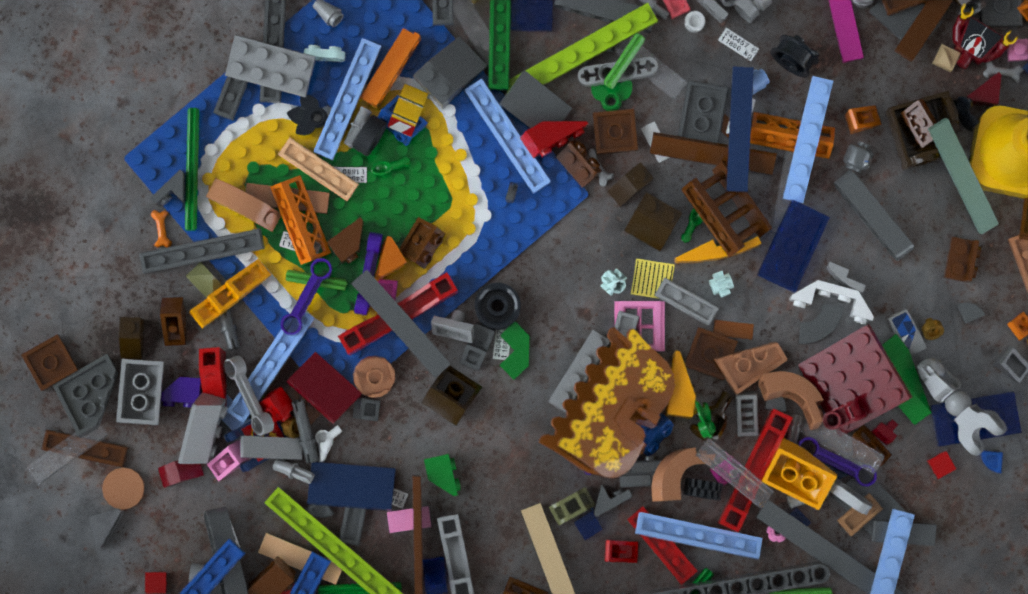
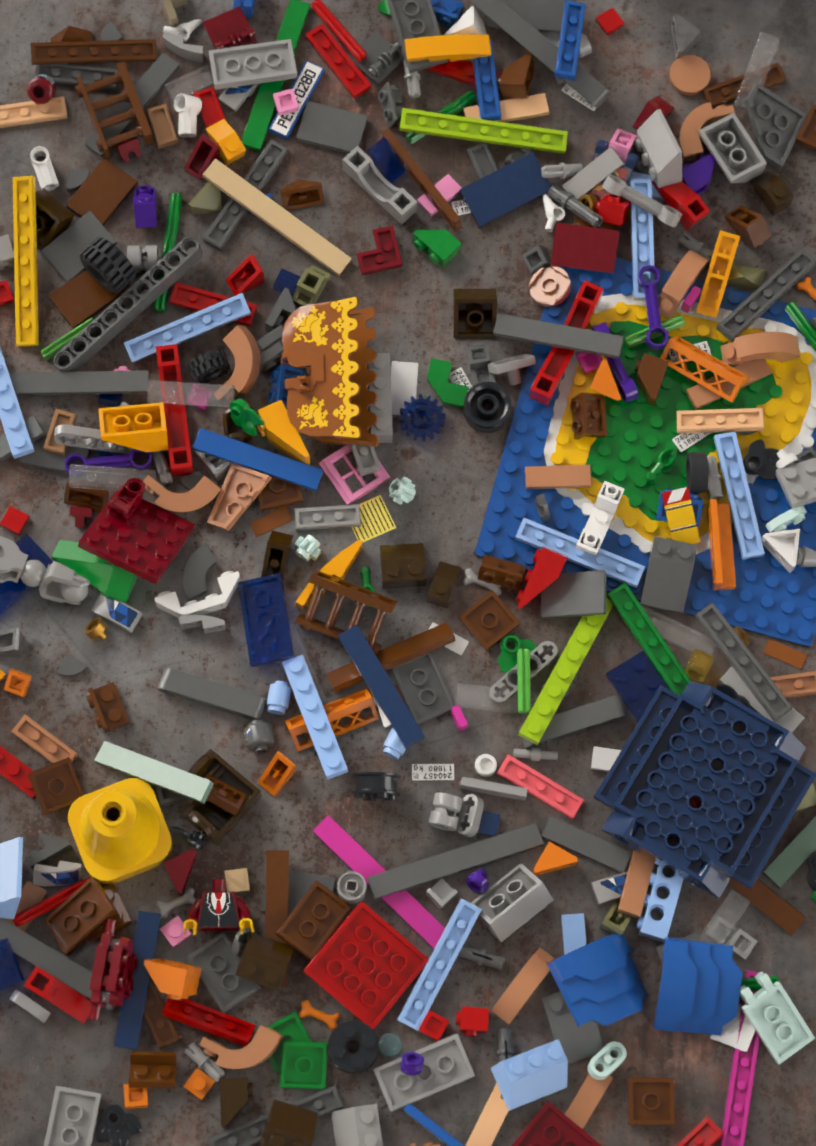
camera: 140 degrees right, 10 degrees down
none -> blue tile [193,428,323,491]
none -> dark brown slope [261,530,294,585]
none -> light blue brick [266,681,292,715]
none -> dark red plate [357,225,403,276]
none -> white sticker [391,361,418,416]
none -> clear blue gear [399,394,446,442]
none -> dark pink tile [450,705,468,732]
none -> nougat tile [525,465,591,489]
none -> white slope [576,481,624,555]
none -> nougat arch [658,250,709,319]
none -> nougat arch [678,102,735,164]
none -> dark pink tile [681,285,701,313]
none -> white slope [761,529,800,573]
none -> white tile [776,449,799,469]

